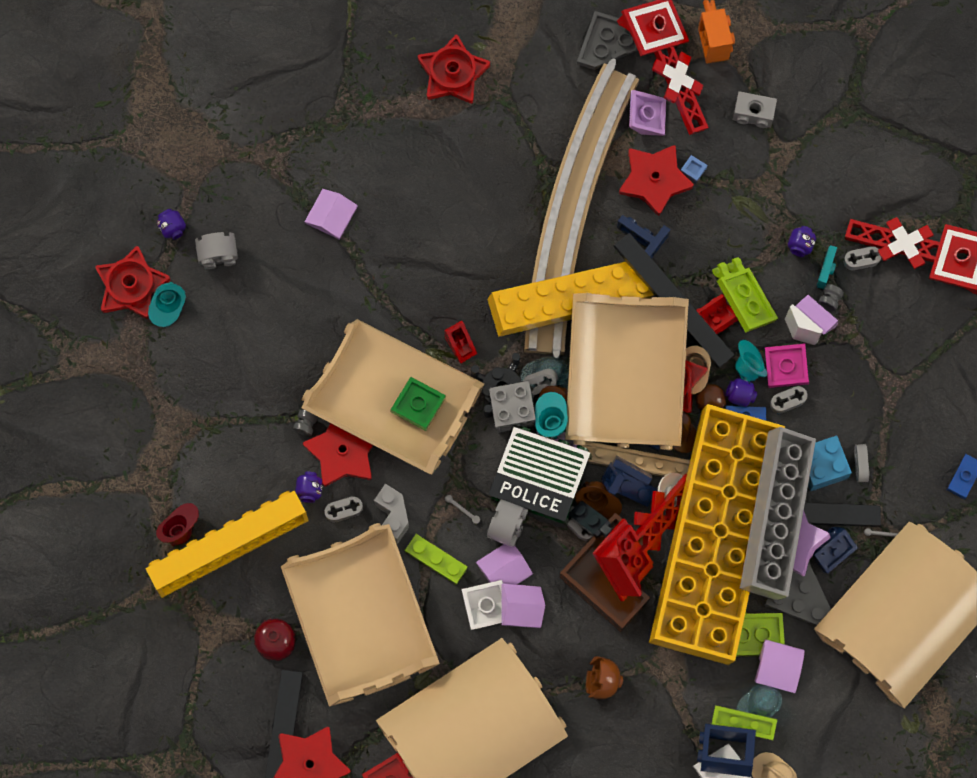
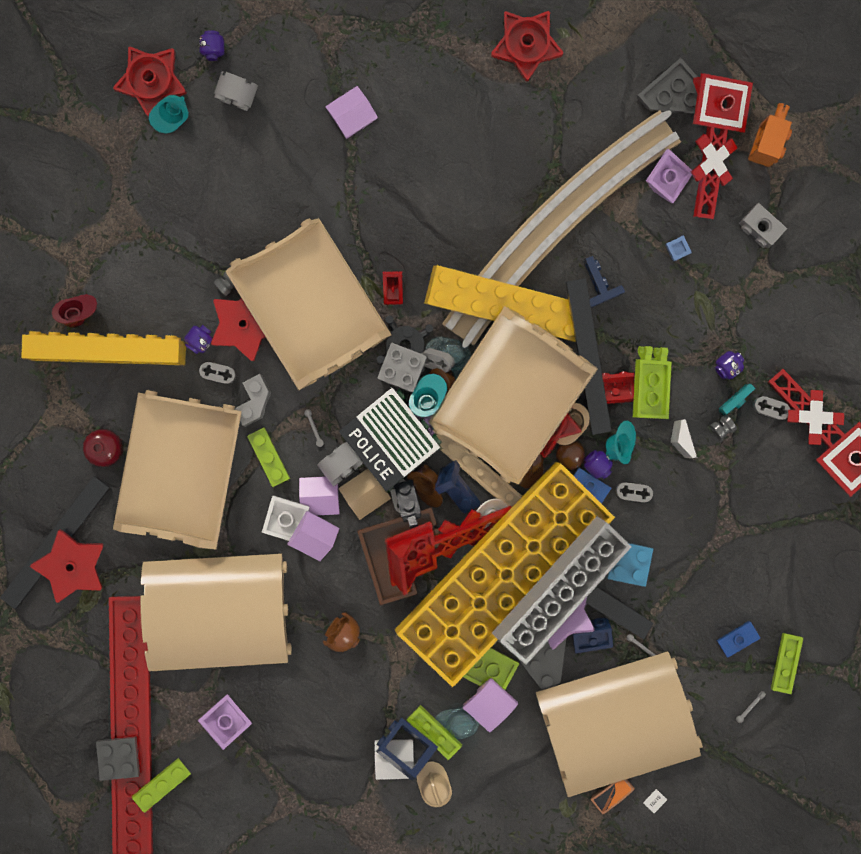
camera: 30 degrees right, 15 degrees up
green plate [390,377,446,431] -> none
dark blue tile [613,455,652,485] -> none
red plate [619,145,694,216] -> none
dark pink plate [765,344,809,388] -> none
lavender slope [796,295,838,334] -> none
light grey beam [854,444,869,482] -> none
none -> tan slope [338,469,391,520]
none -> slope [591,779,635,815]

